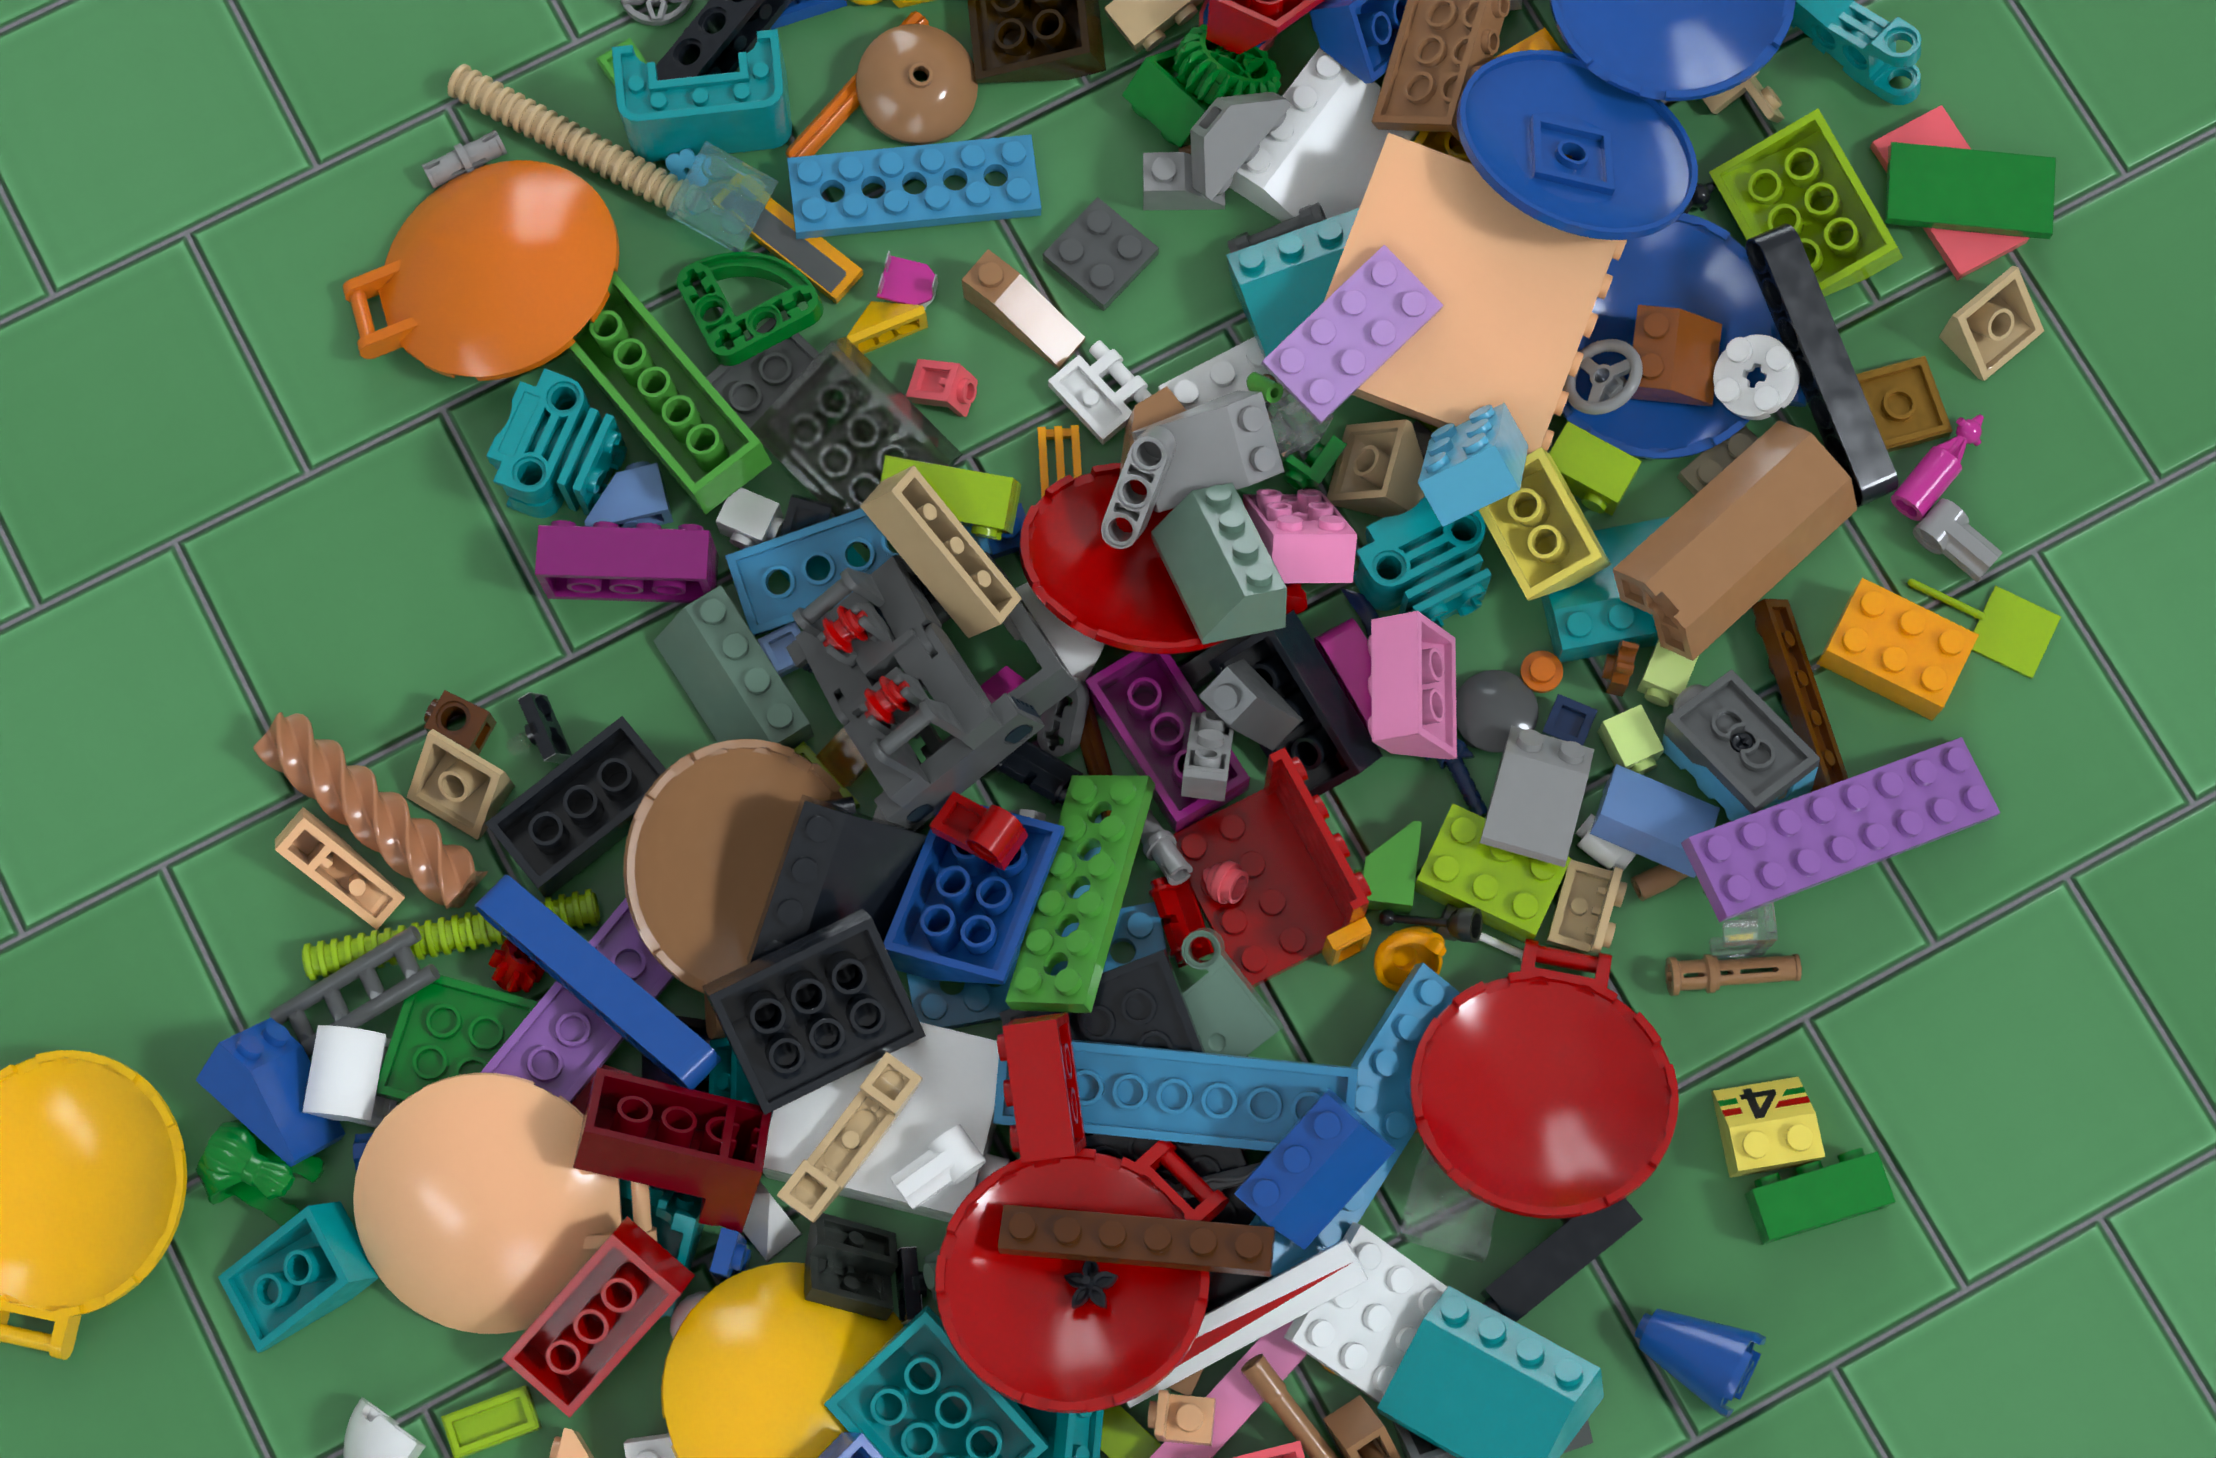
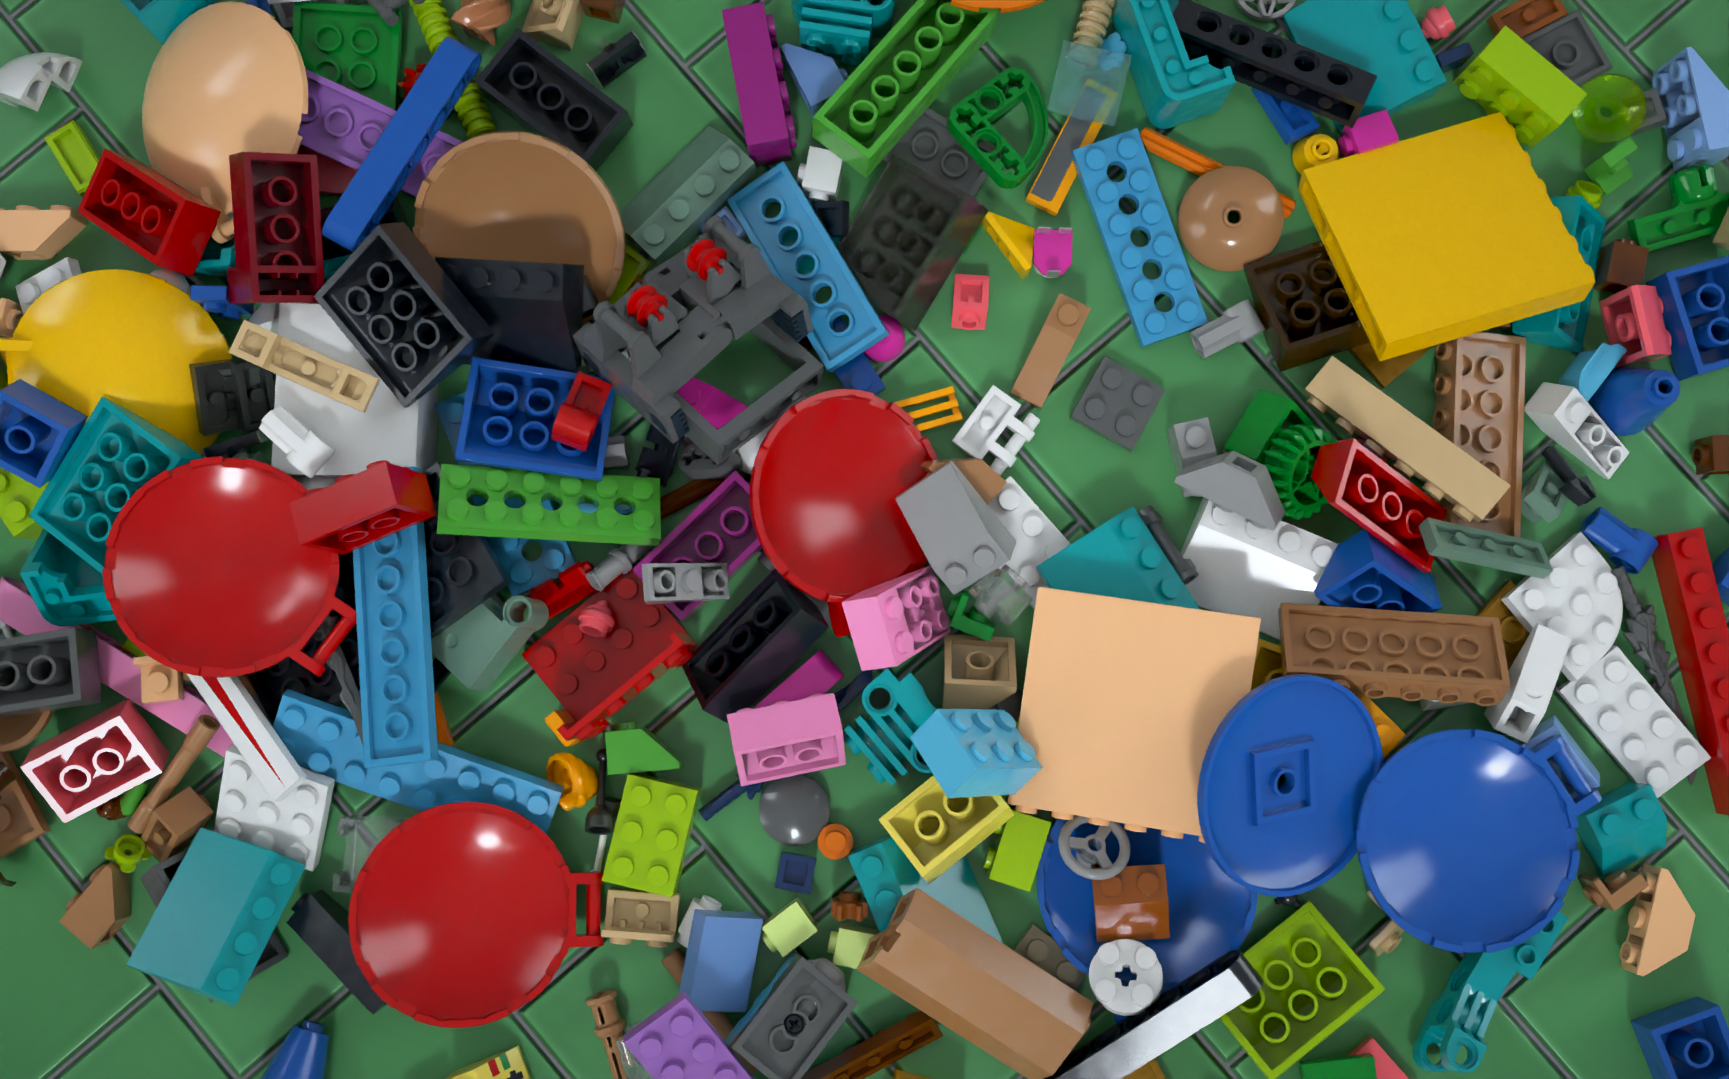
camera: 80 degrees right, 10 degrees up
tan brick [860,465,1022,638] -> none
lime brick [881,455,1022,541] -> none
reddish brown plate [998,1205,1275,1277] -> none
black plant [1064,1261,1119,1309] -> none
light grey beam [1101,426,1177,549] -> none
sand green slope [1151,483,1287,644] -> none
dark grey slope [1199,659,1303,751] -> none
blue slope [1234,1088,1396,1250] -> none
bright green arm [1246,372,1283,403] -> none
lavender plate [1261,245,1443,424] -> none
light grey slope [1480,725,1594,867] -> none
none -> light grey piece [1189,299,1266,360]

